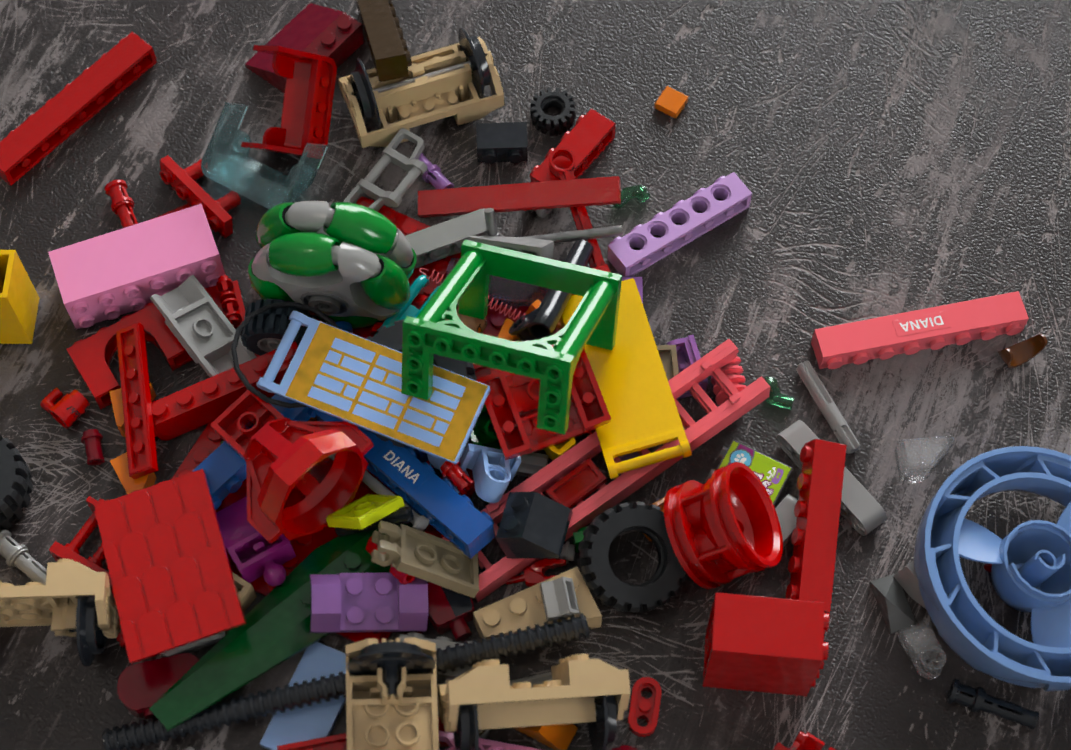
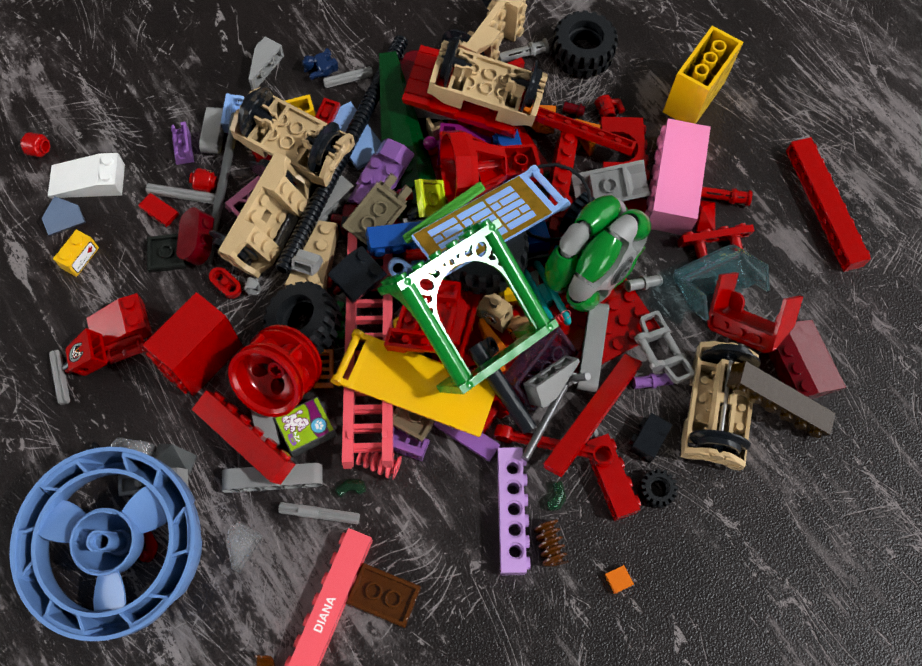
camera: 120 degrees right, 5 degrees up
red tile [545,458,607,509] -> none
none -> light grey piece [244,277,261,295]
none -> reddish brown tile [346,563,421,628]
none -> bright green axle [402,182,485,244]
none -> tan piece [427,35,548,127]
none -> reddish brown piece [534,520,569,567]

